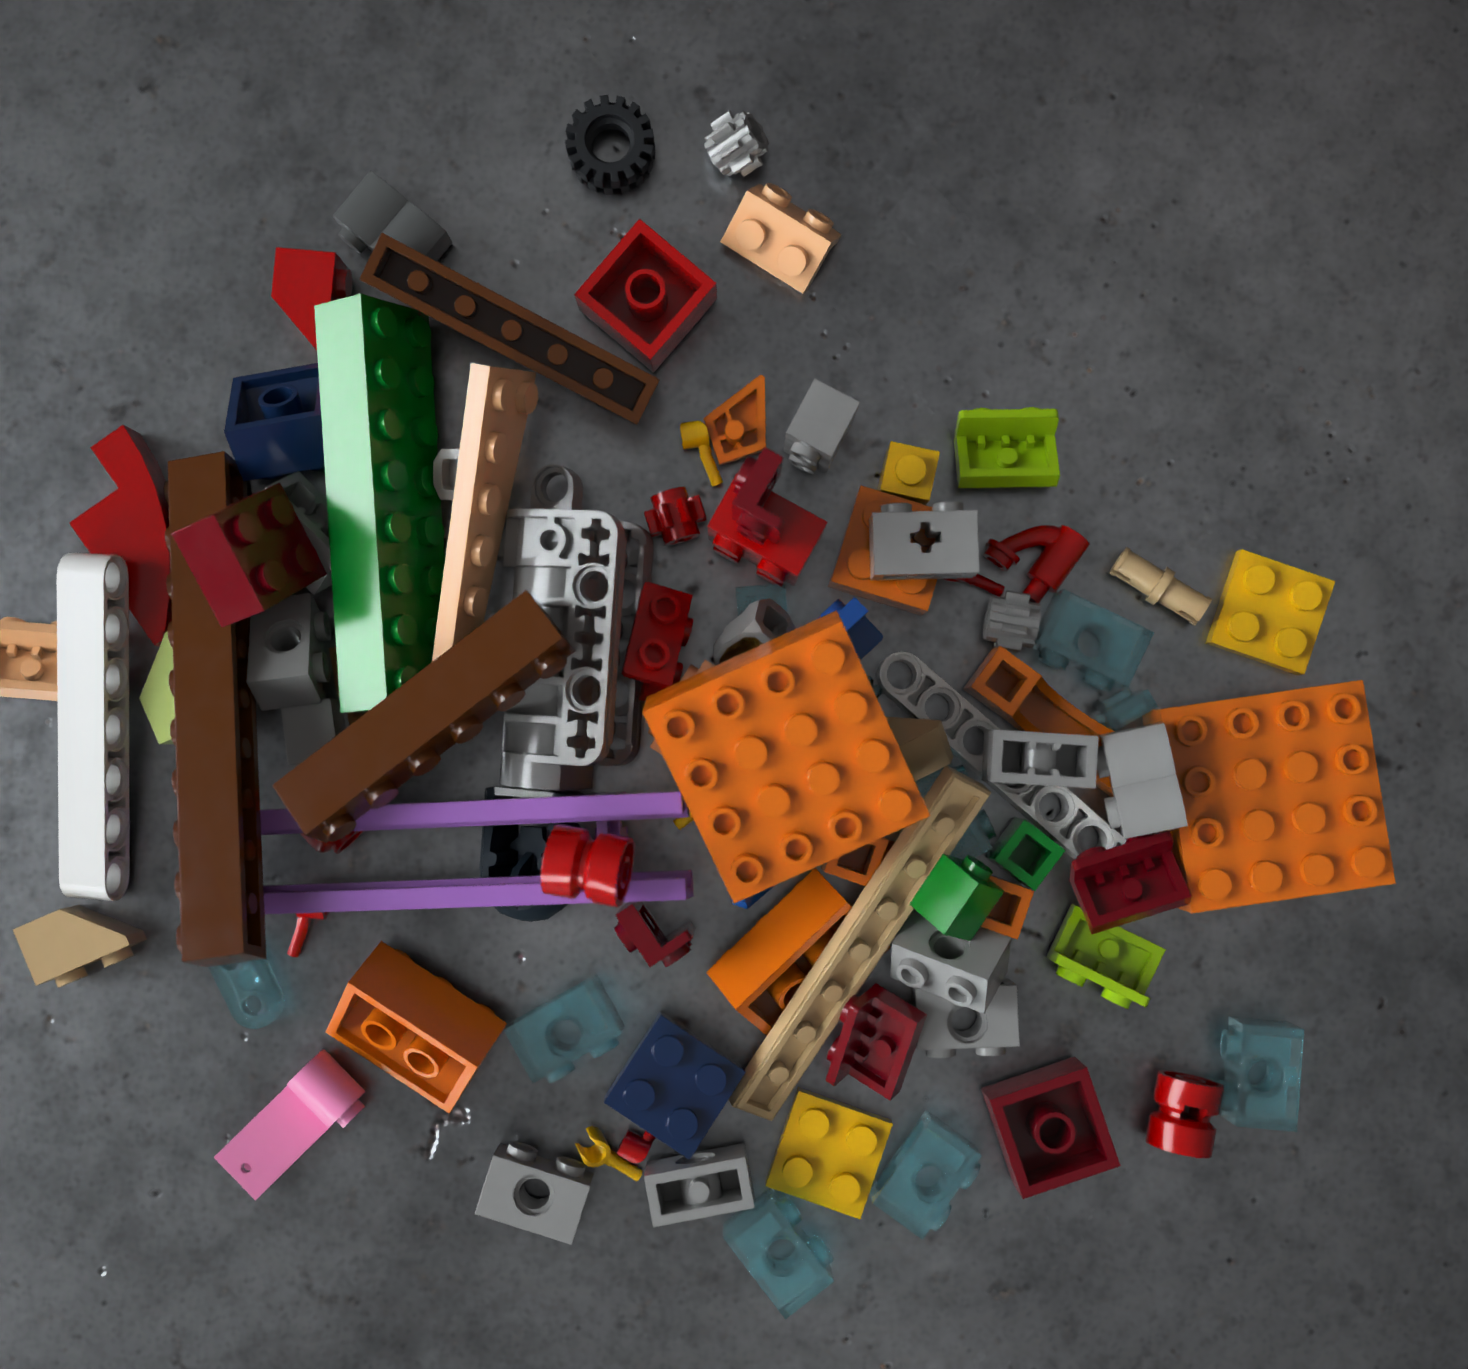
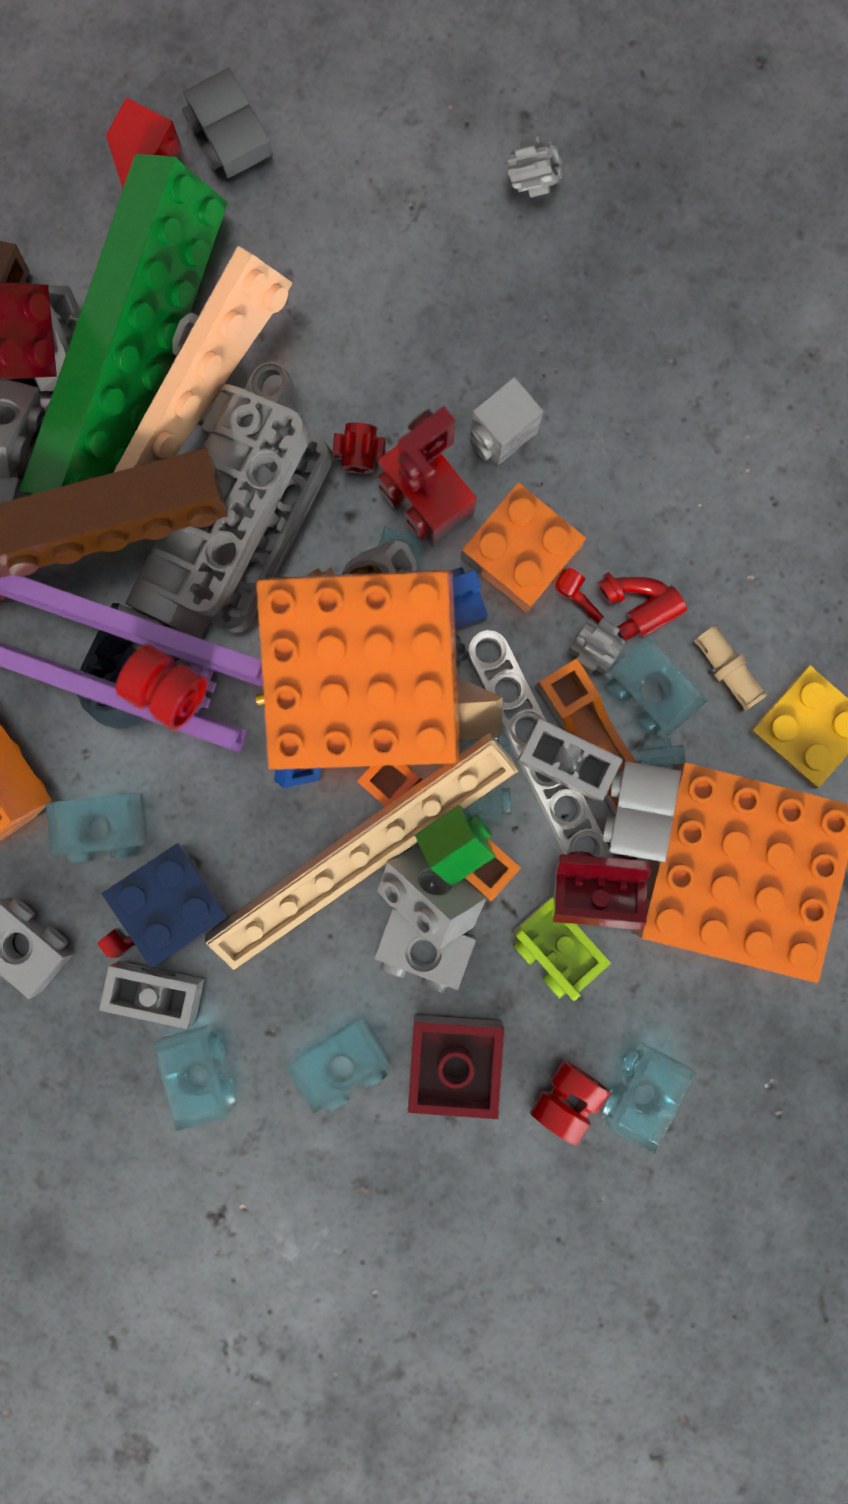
camera: 25 degrees right, 0 degrees up
dark blue slope [224,363,325,481] -> none
reddish brown brick [359,233,660,425] -> none
black tyre [565,95,656,195] -> none
red brick [574,218,717,373] -> none
yellow hand [575,1126,643,1181] -> none
dark red bracket [614,901,695,967] -> none
red bracket [621,582,693,702] -> none
yellow hand [680,421,723,487] -> none
orange piece [703,375,766,466] -> none
orange slope [706,868,891,1036] -> none
light nougat bracket [720,183,841,294] -> none
yellow plate [765,1087,893,1219] -> none
dark red bracket [826,983,927,1101] -> none
light grey brick [869,502,979,581] -> none
yellow brick [877,441,940,505] -> none
lime bracket [954,407,1060,488] -> none
green brick [985,817,1066,891] -> none

